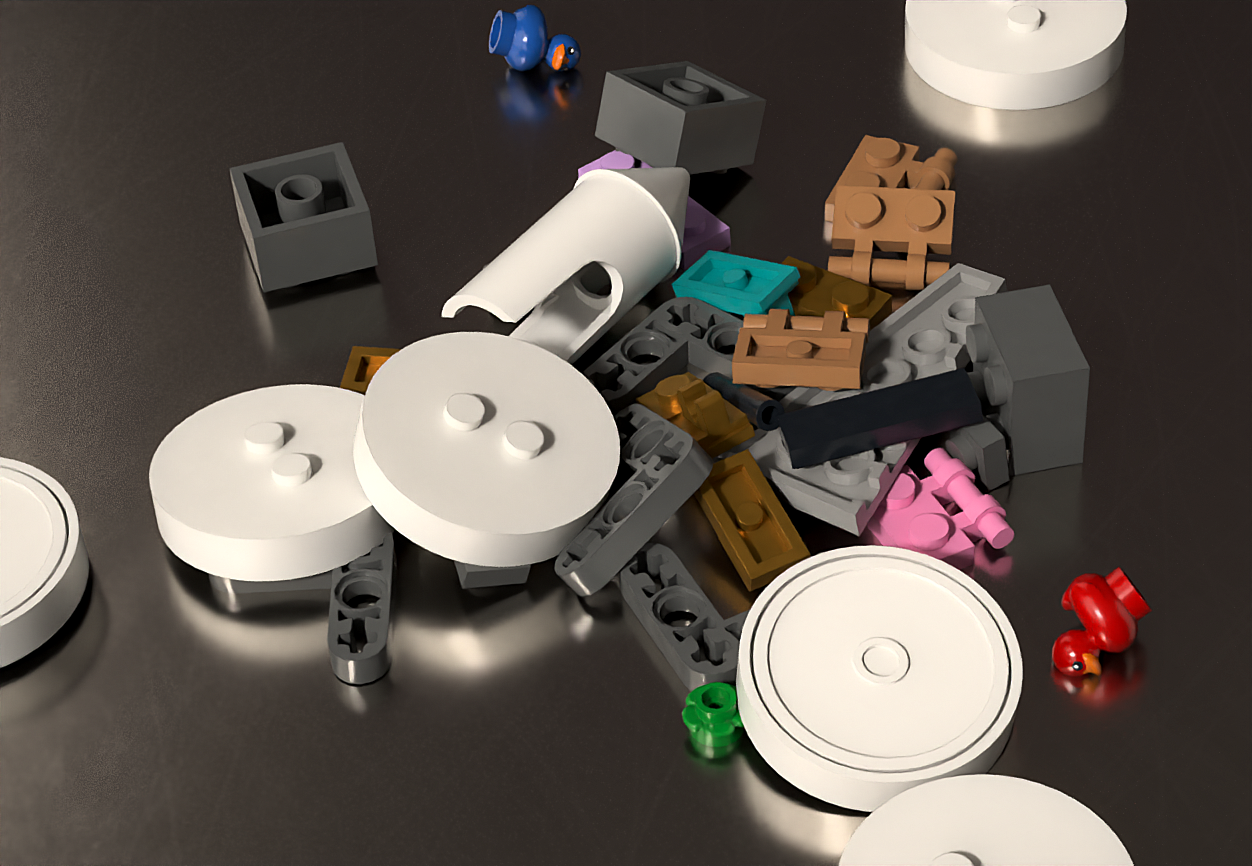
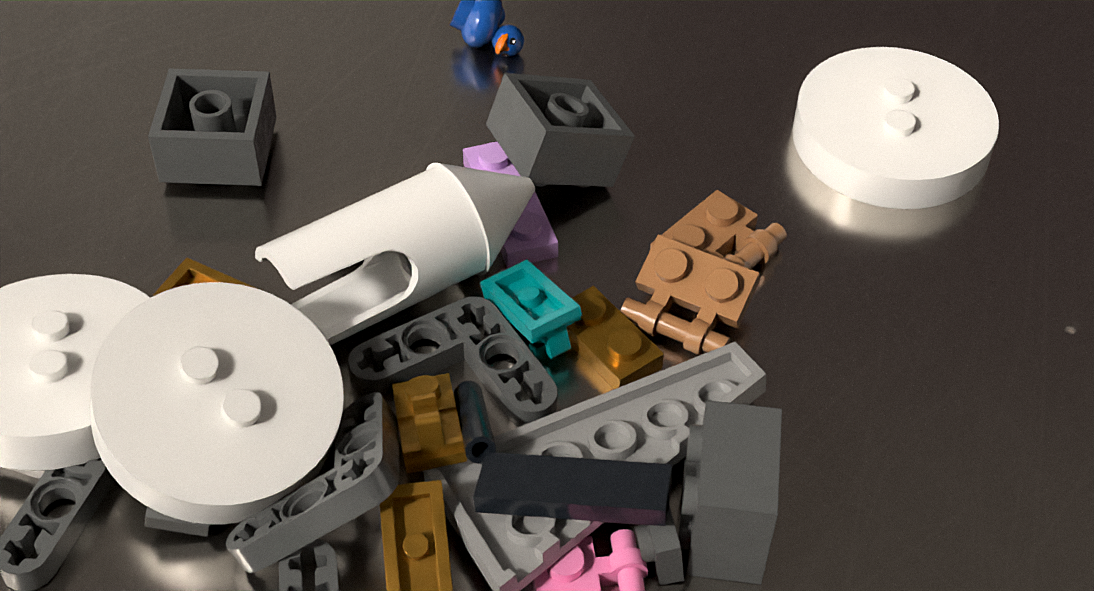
camera: 15 degrees right, 5 degrees up
medium nougat plate [732,309,870,391] -> none

